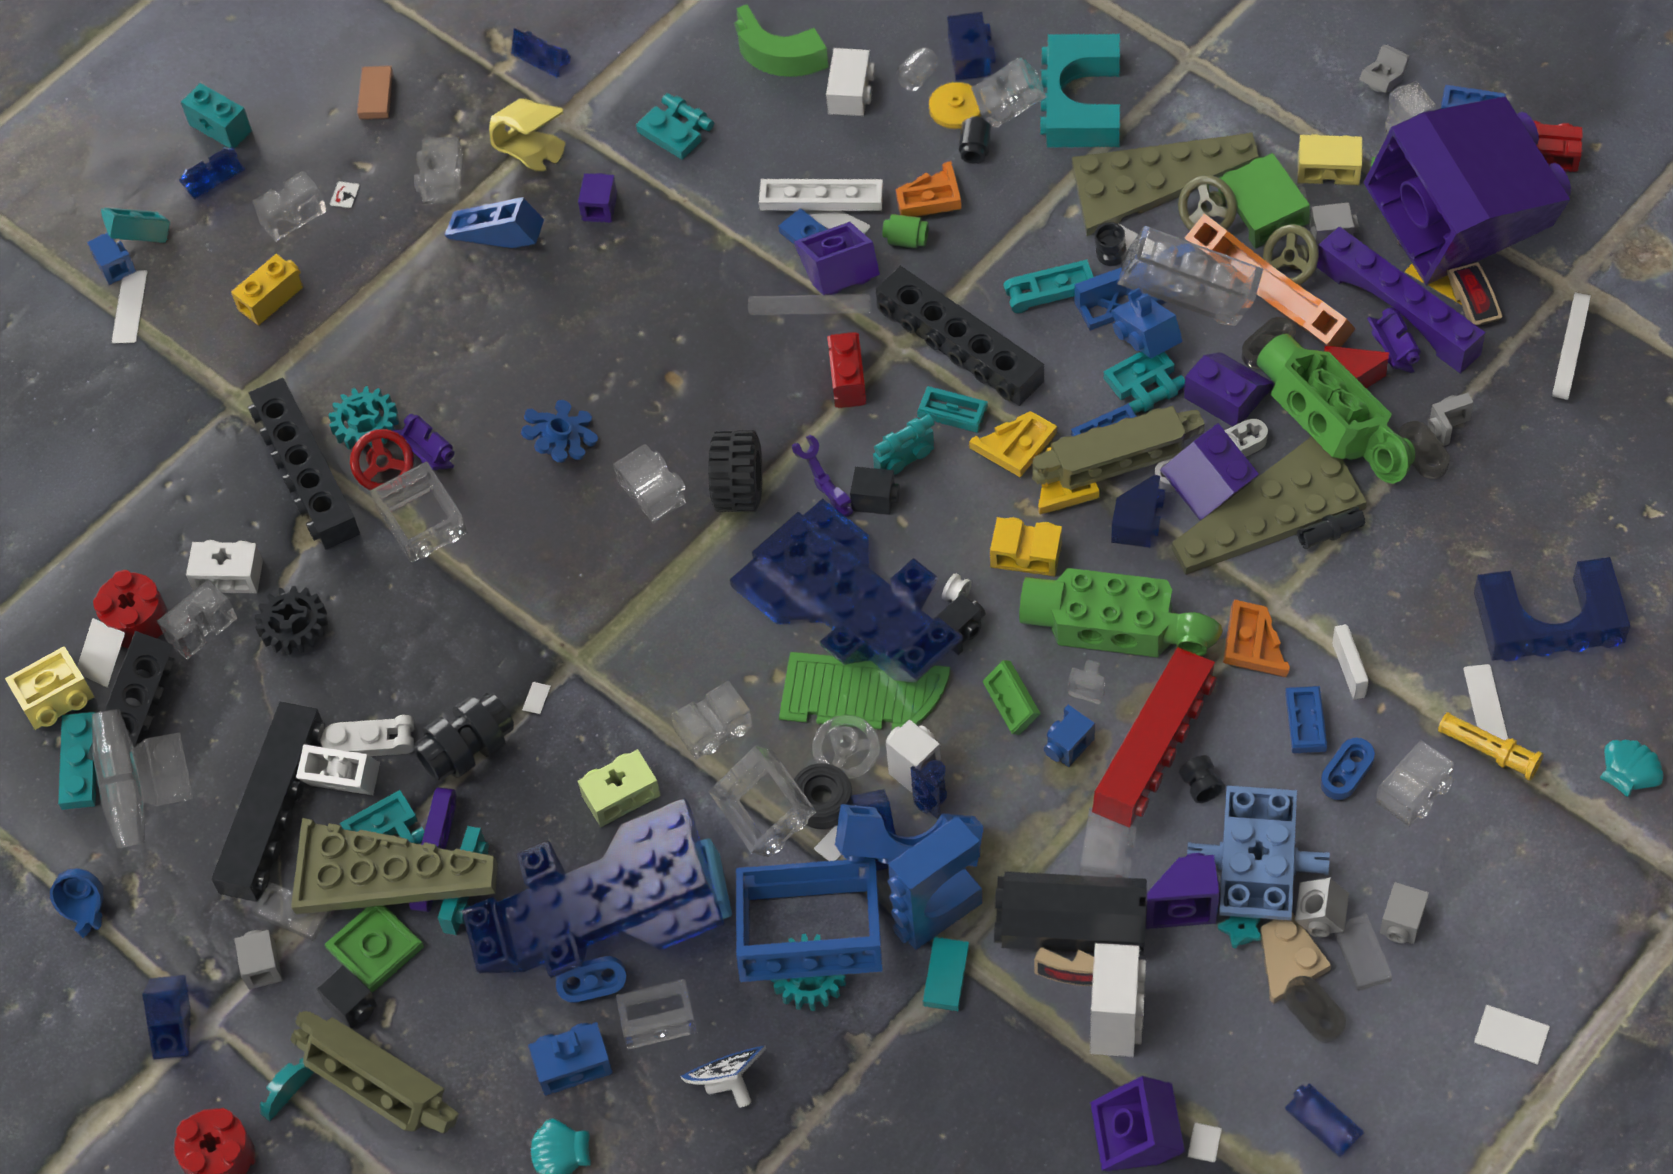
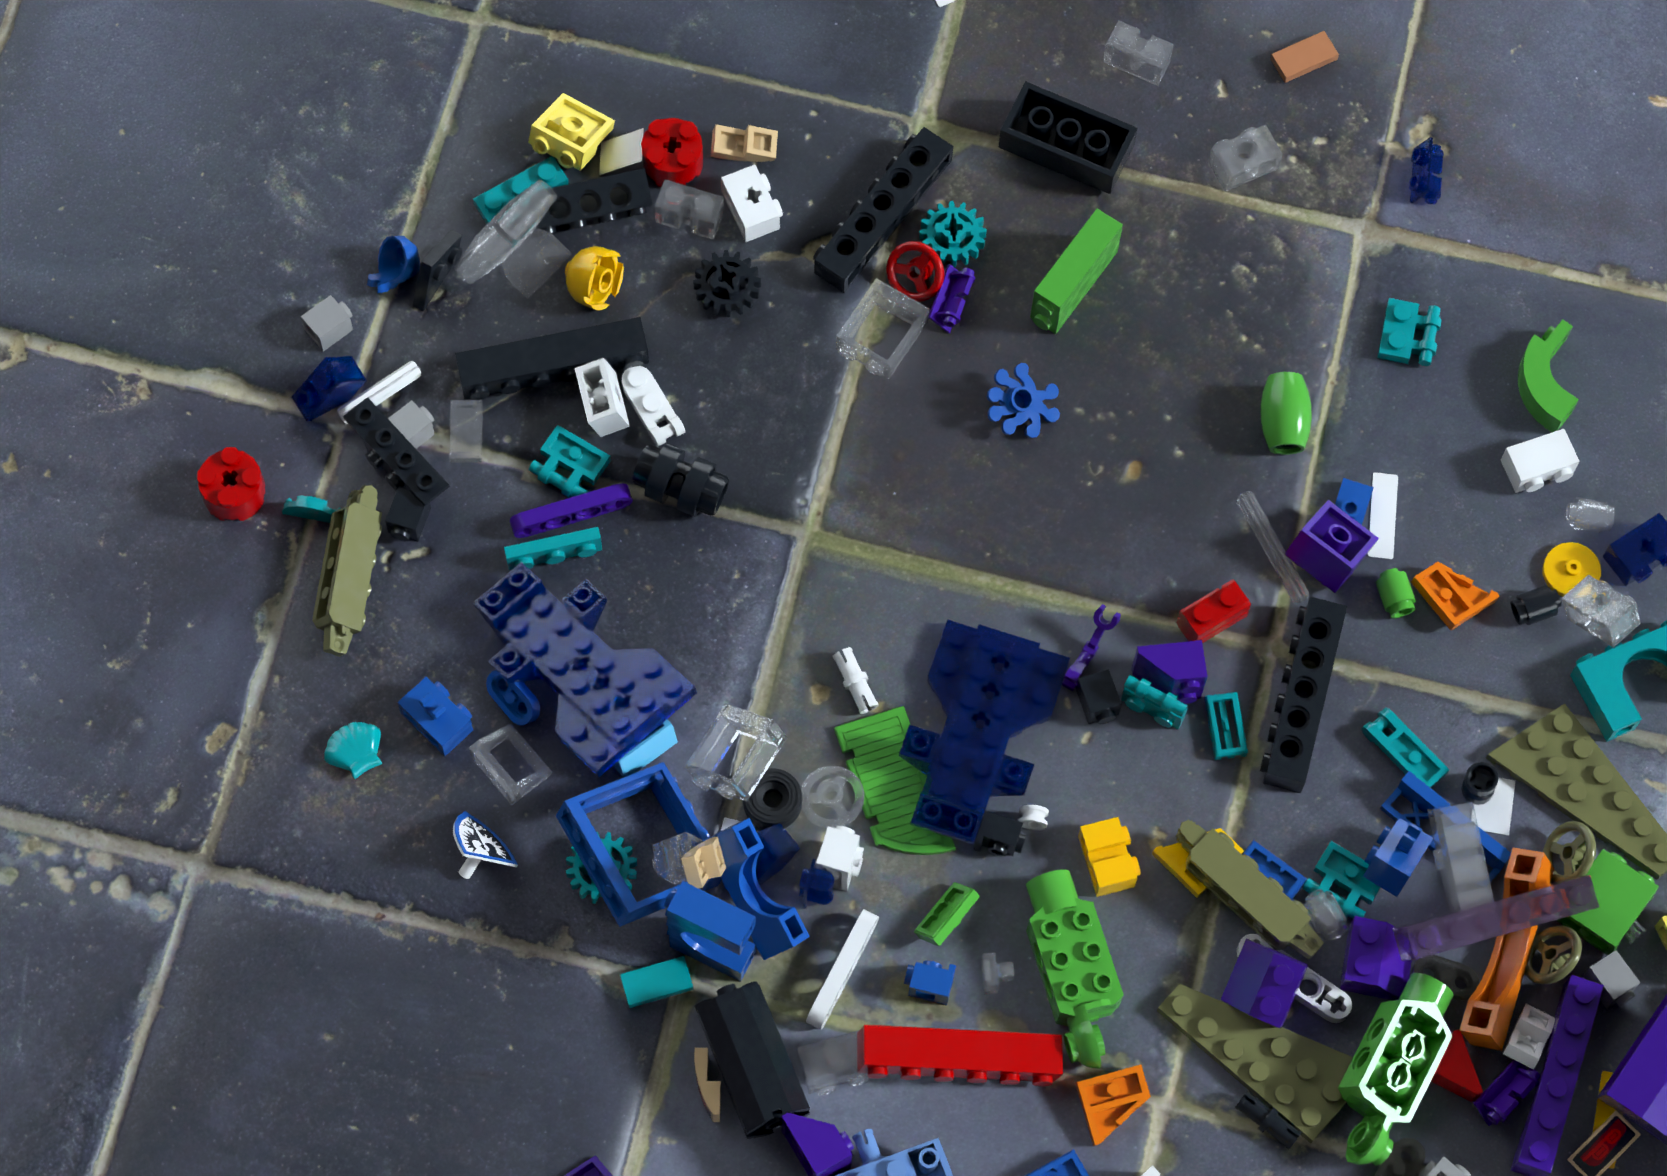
camera: 55 degrees right, 10 degrees up
yellow brick [231,254,303,326] -> none
olive wing [291,818,498,914] -> none
bright green tile [324,905,424,993] -> none
white sticker [330,182,359,208] -> none
blue slope [445,197,544,248] -> none
light yellow piece [489,99,566,171] -> none
white sticker [522,682,551,714] -> none
dark purple brick [578,173,618,223] -> none
yellowish green brick [578,749,661,827] -> none
clear brick [614,444,685,524] -> none
clear brick [671,681,753,760] -> none
black tyre [708,430,762,512] -> none
white plate [759,179,883,211] -> none
yellow wing [969,411,1057,477] -> none
white brick [1090,943,1146,1057] -> none
clear blue slope [1111,475,1166,548] -> none
black wheel [1179,755,1225,803] -> none
none -> light grey brick [301,295,353,352]
none -> white axle [337,361,421,424]
none -> black bracket [343,397,450,506]
none -> black wing [413,230,462,311]
none -> yellow cylinder [565,246,624,311]
none -> clear brick [652,832,704,884]
none -> tan slope [681,836,726,888]
none -> tan slope [710,124,778,162]
none -> white beam [806,909,879,1030]
none -> white pin [832,647,879,714]
none -> black brick [998,81,1138,194]
none -> bright green brick [1030,209,1123,334]
none -> dark purple slope [1131,640,1208,704]
none -> bright green piece [1261,372,1312,455]
none -> clear brick [1304,889,1348,941]
none -> clear purple arch [1392,875,1599,961]
none -> white slope [1503,1003,1555,1070]

